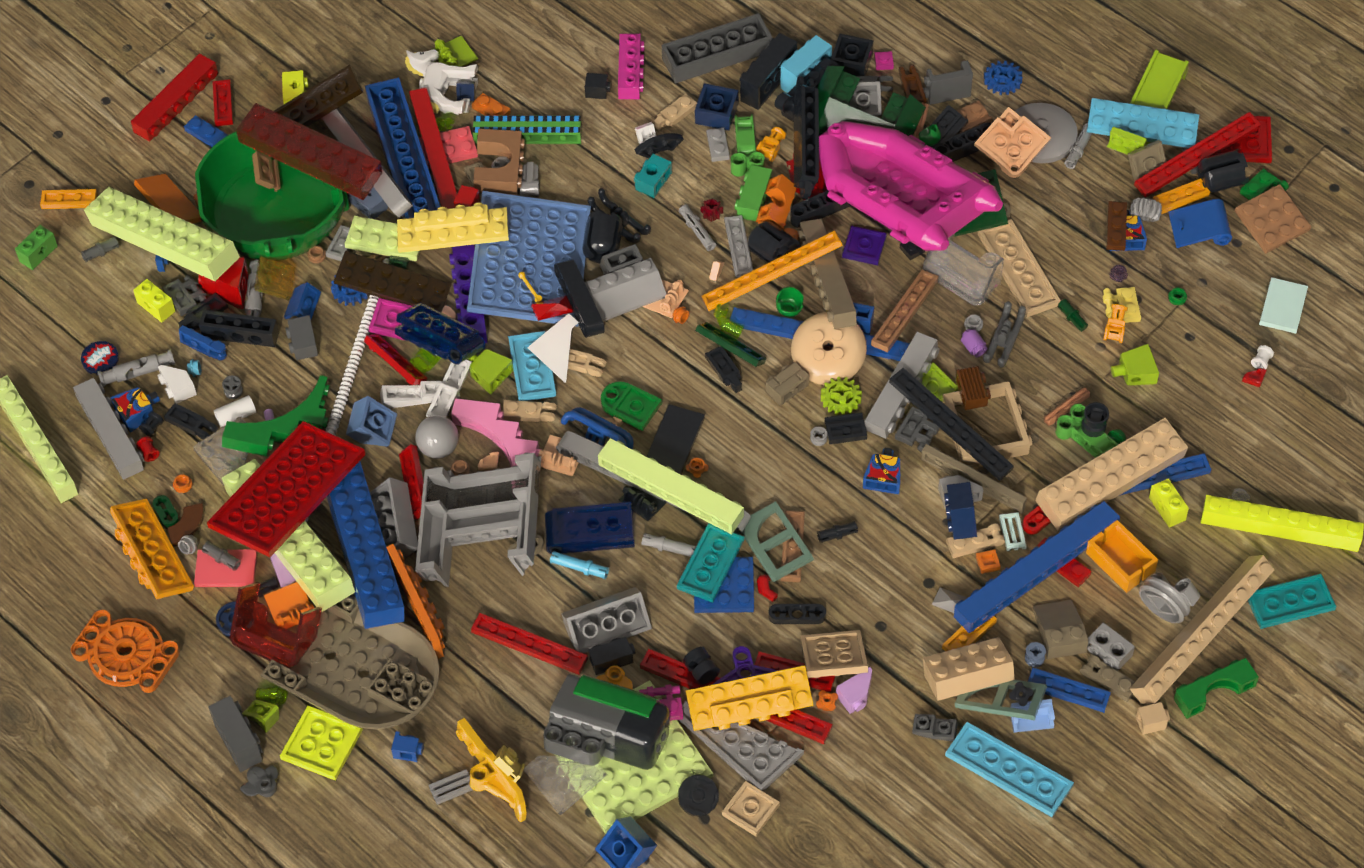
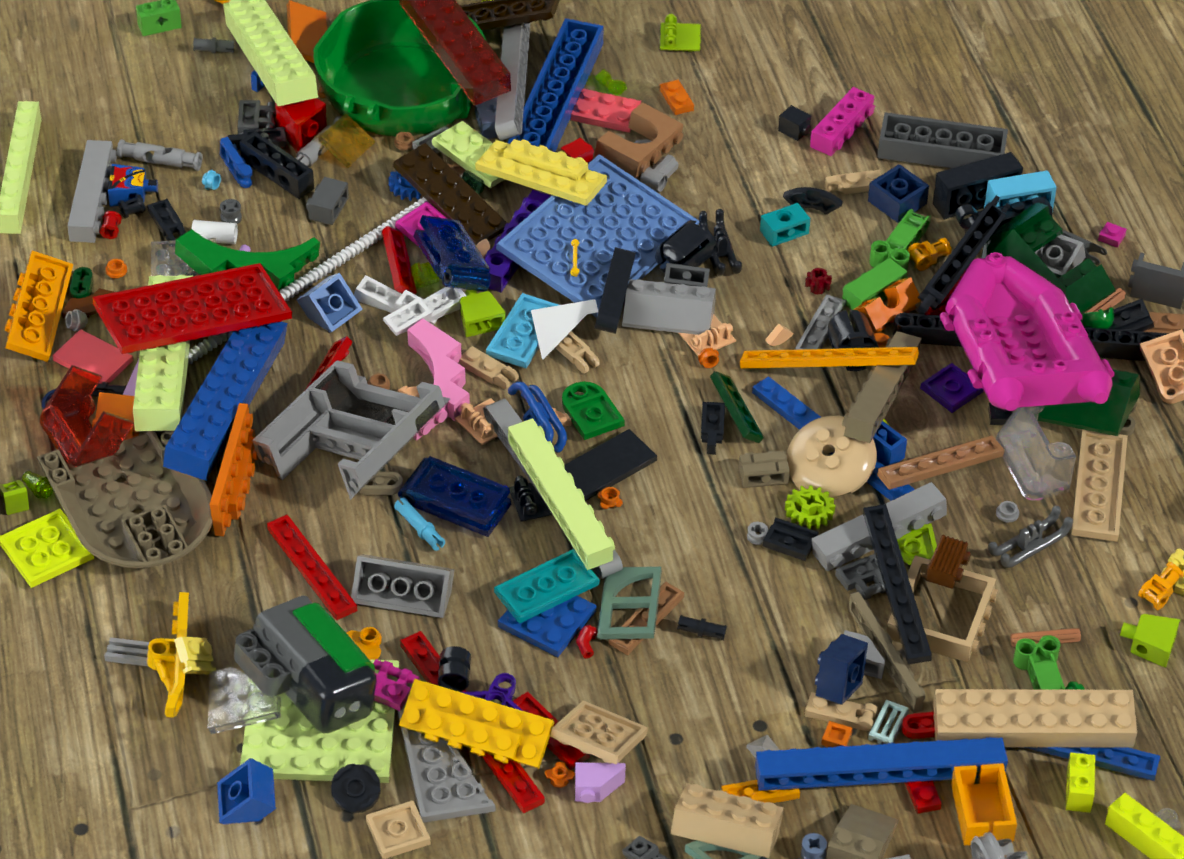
camera: 30 degrees right, 10 degrees down
tile [81,341,119,375] -> none
neon yellow brick [133,279,176,323] -> none
white slope [157,365,197,404] -> none
dark grey pin [202,541,241,571] -> none
medium nougat plate [252,151,281,192] -> none
blue panel [284,282,321,320] -> none
light grey slope [370,477,418,558] -> none
blue brick [391,731,424,762] -> none
white animal [405,49,478,115] -> none
red tile [409,87,457,209] -> none
light grey piece [415,415,459,459] -> none
dark blue plate [456,81,475,101] -> none
brick [473,115,582,144] -> none
red slope [531,296,573,321] -> none
black brick [588,637,636,675] -> none
white tile [635,122,656,145] -> none
light grey pin [641,533,696,557] -> none
light grey pin [679,204,717,251] -> none
light grey plate [706,128,729,162] -> none
clear neon green piece [714,304,744,338] -> none
black beam [768,604,826,624] -> none
green hair [776,287,804,317] -> none
black brick [831,33,874,76] -> none
torso [863,448,900,494] -> none
reddish brown hinge [899,65,926,103] -> none
medium lavender brick [961,329,987,358] -> none
dark green axle [1057,299,1088,332] -> none
black wheel [1081,402,1109,437] -> none

